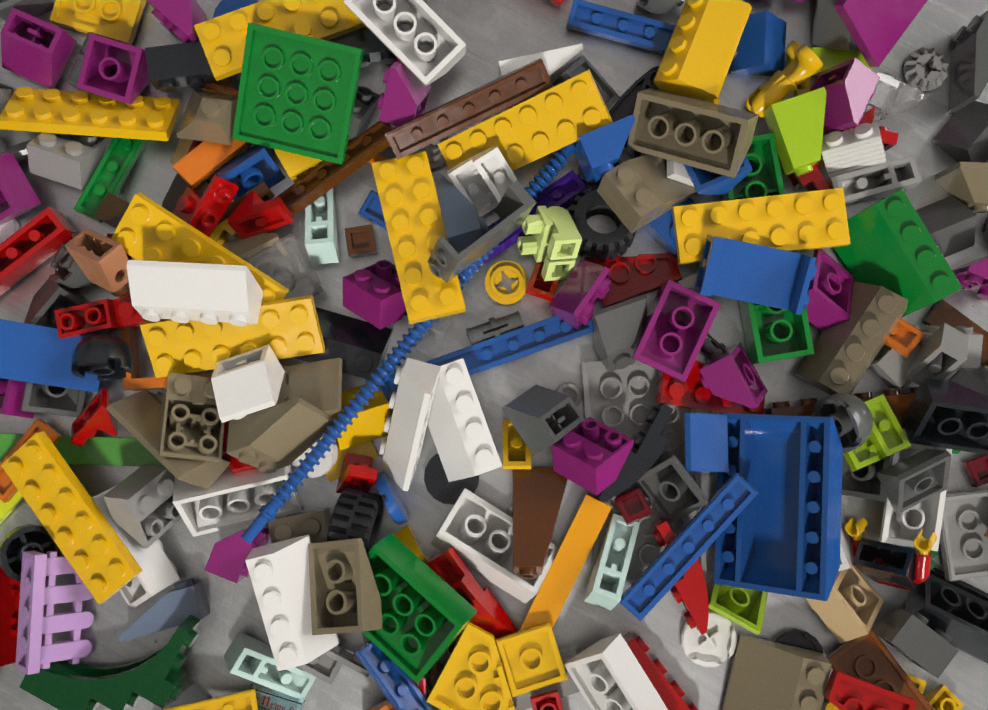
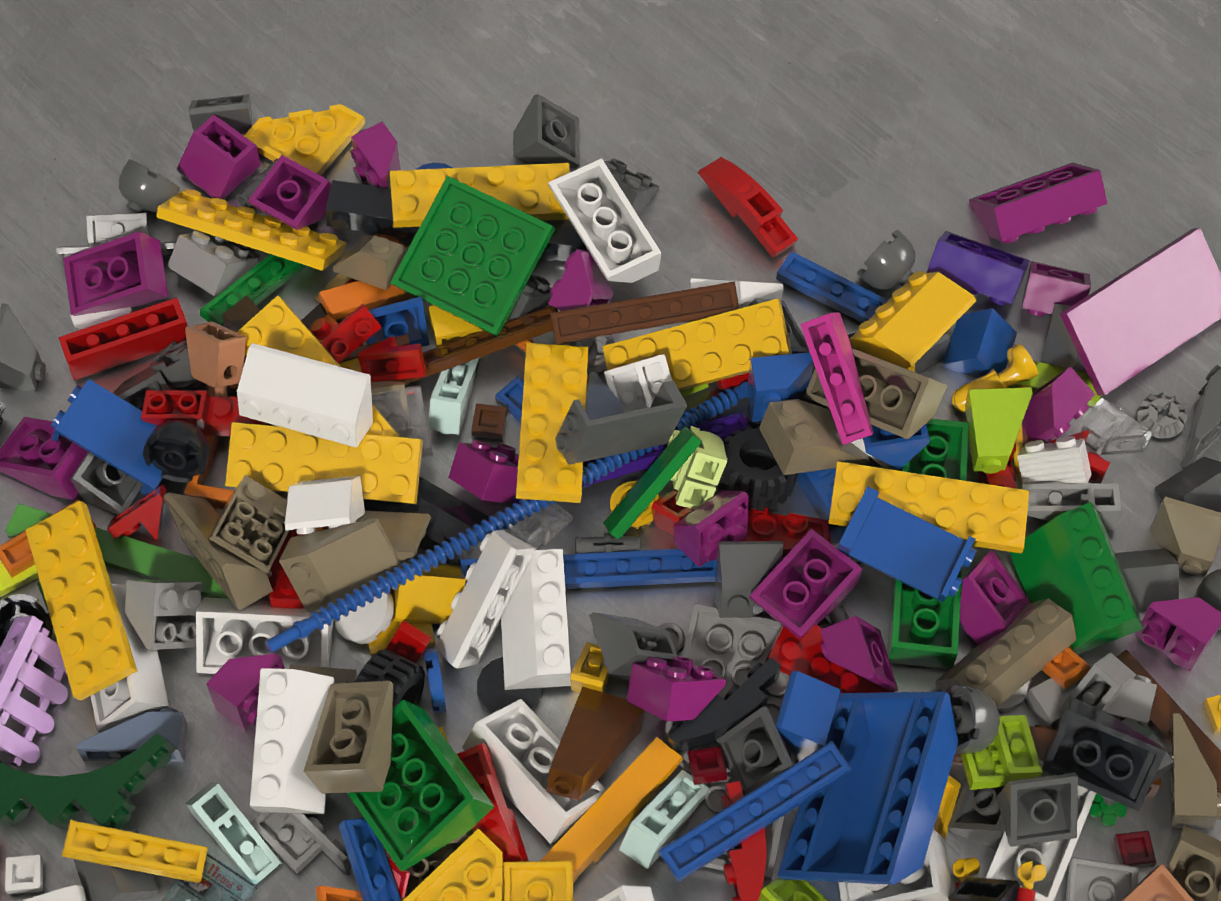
camera: 20 degrees right, 25 degrees down
none -> green tile [603,426,702,539]
none -> dark pink slope [800,312,874,445]

